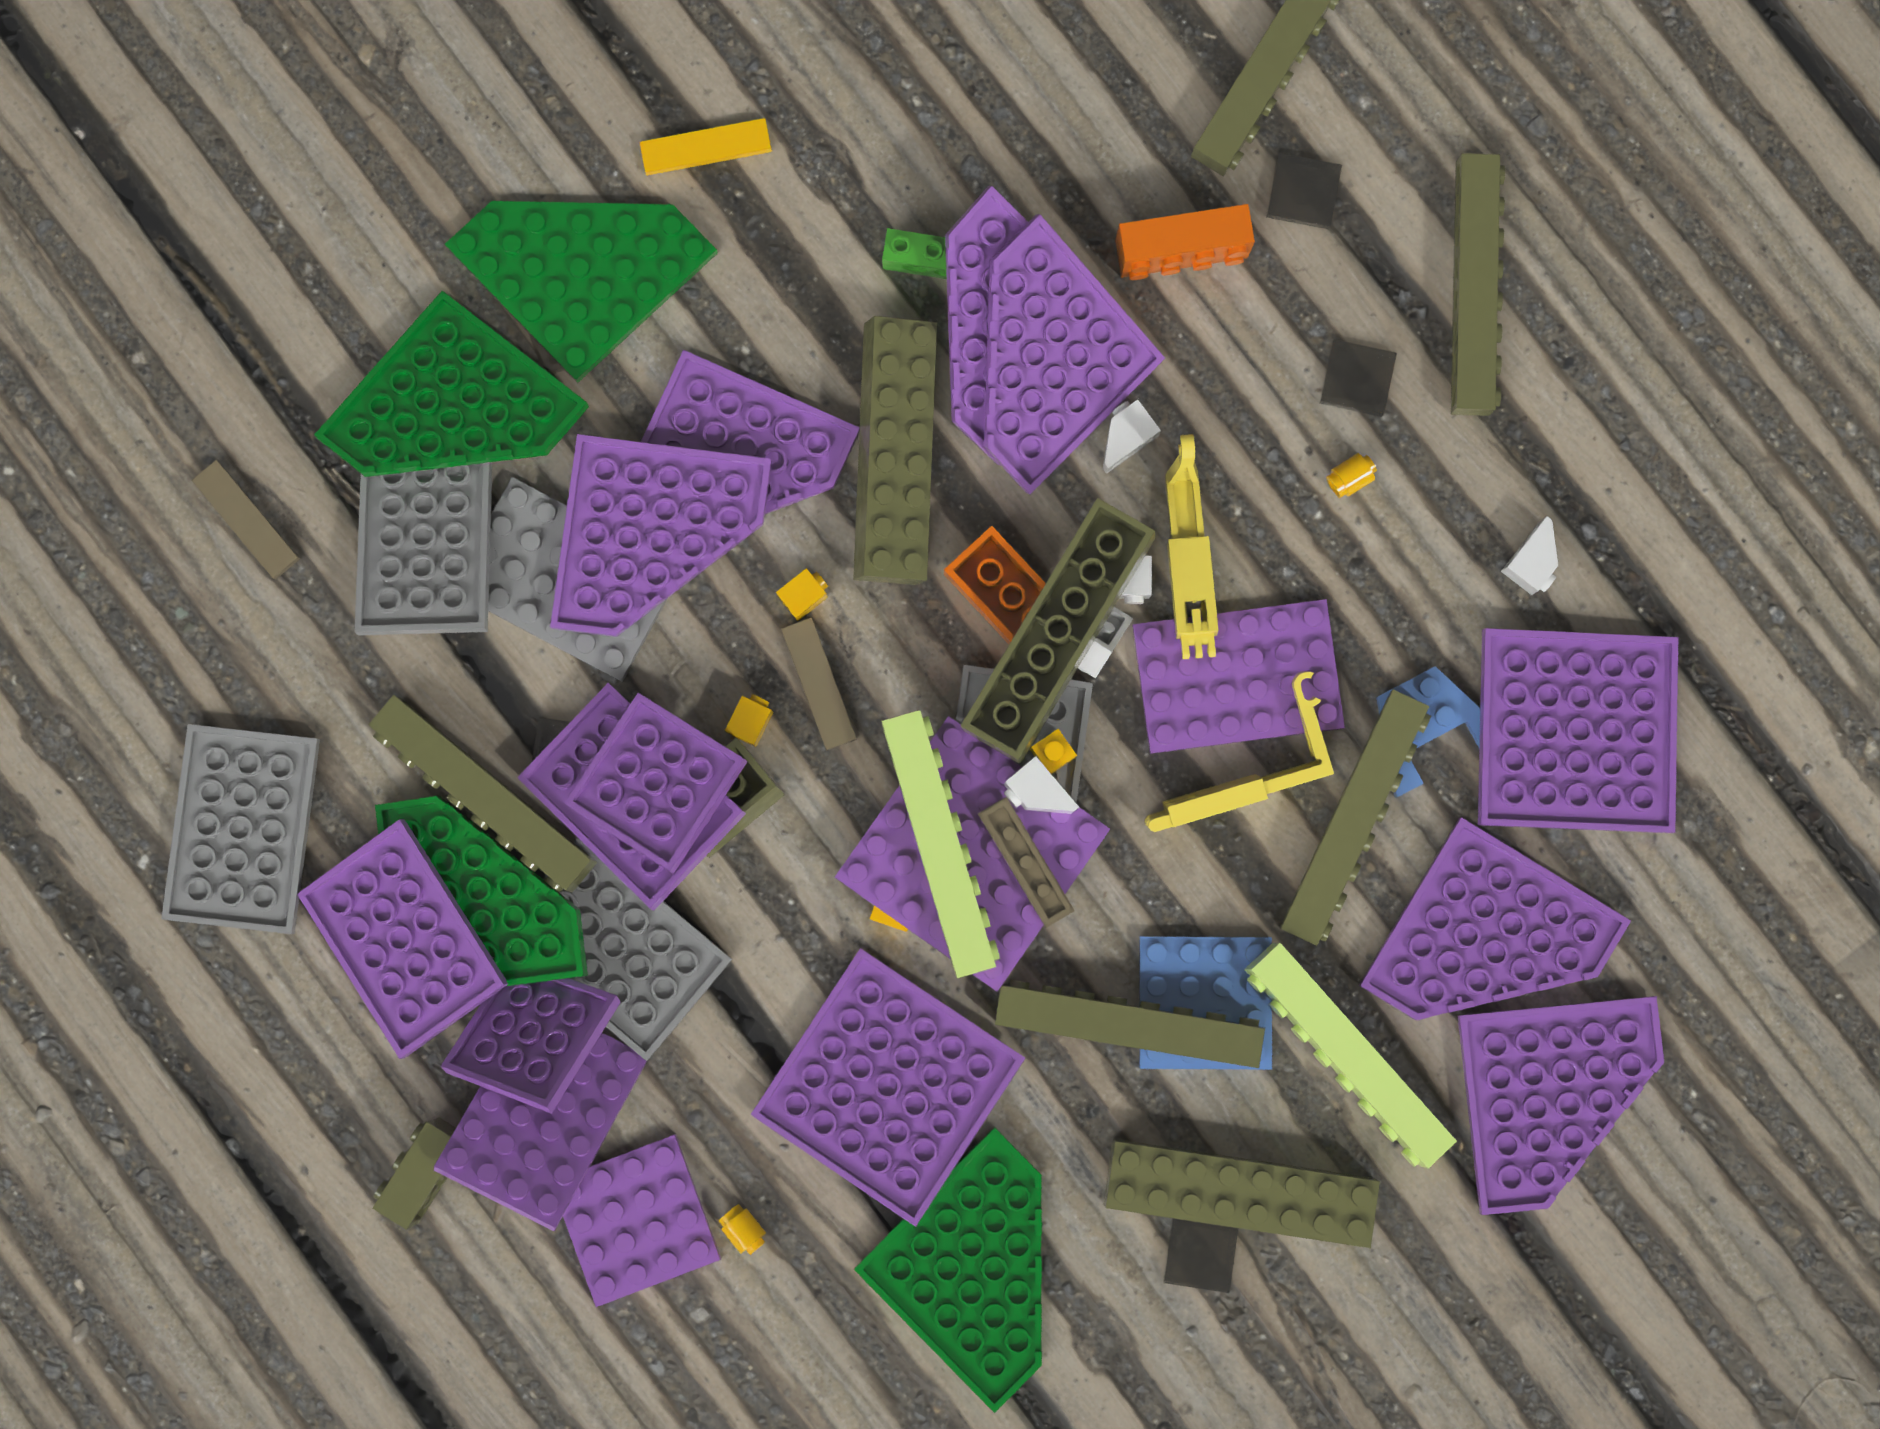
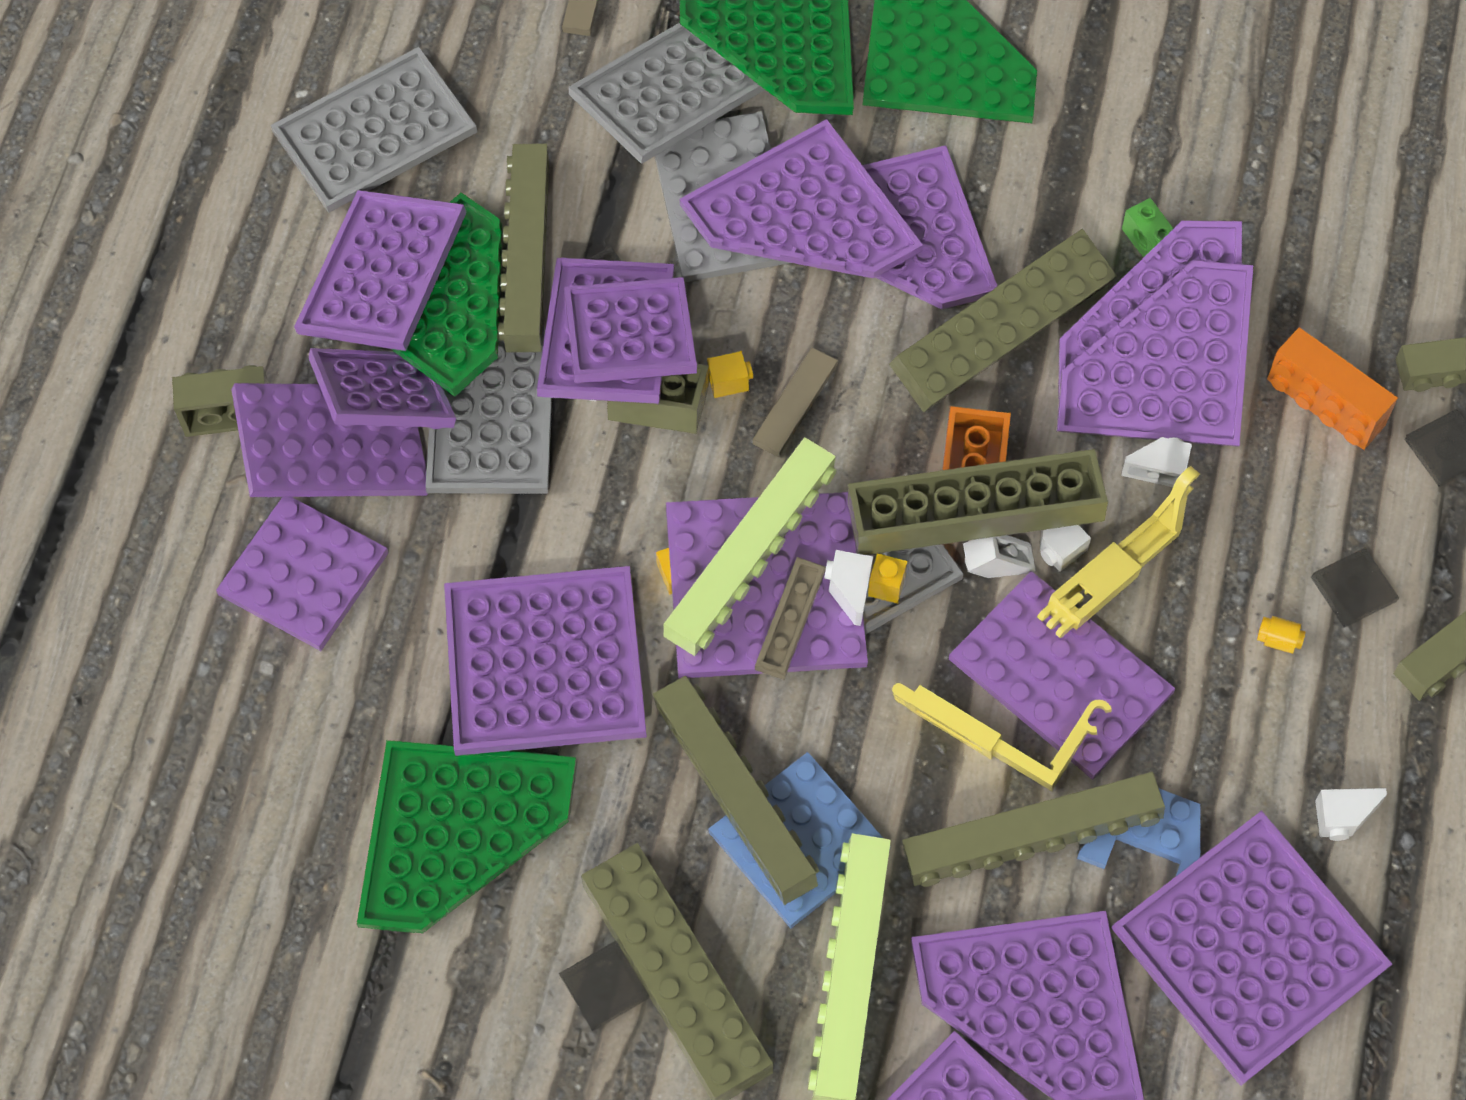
camera: 50 degrees right, 20 degrees down
yellow tile [640,118,772,176] -> none
yellow brick [718,1204,766,1255] -> none
yellow brick [776,568,829,621] -> none

